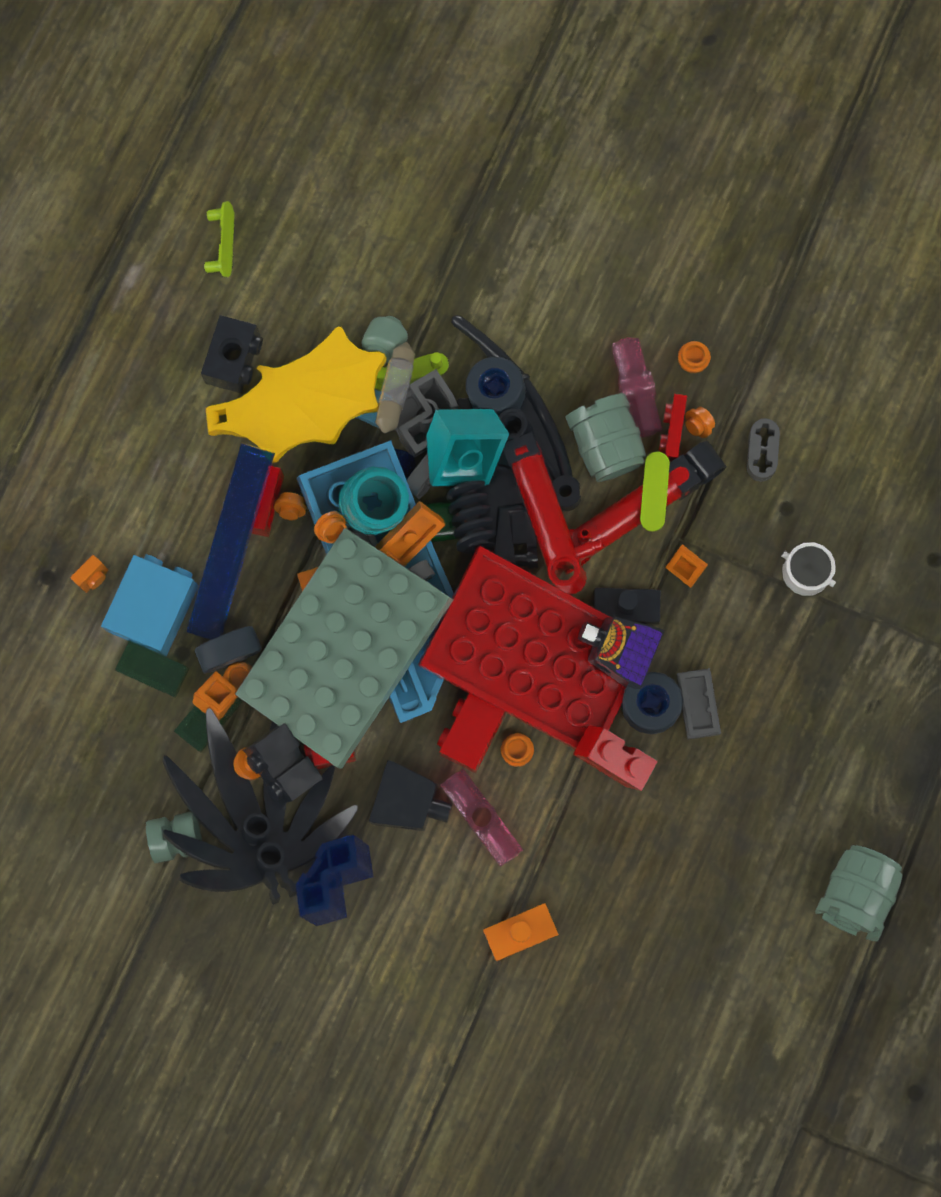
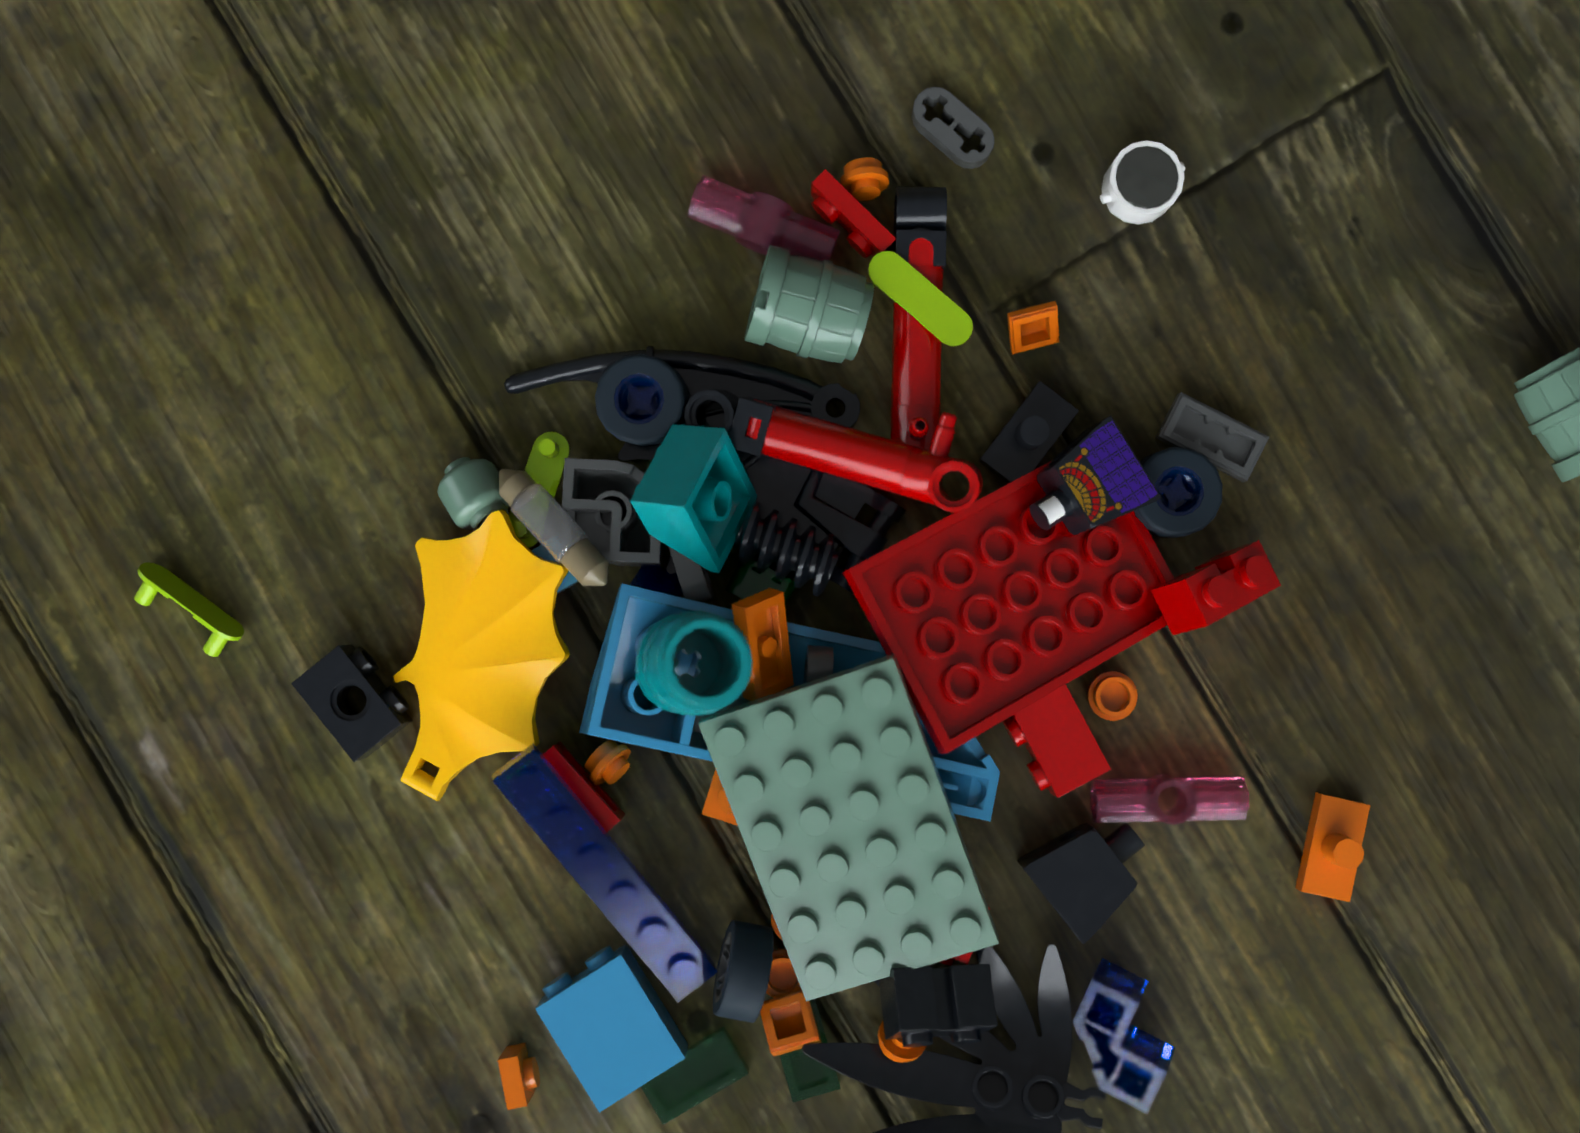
camera: 60 degrees left, 10 degrees up
orange plate [314,511,347,544] -> none
orange plate [678,341,710,373] -> none

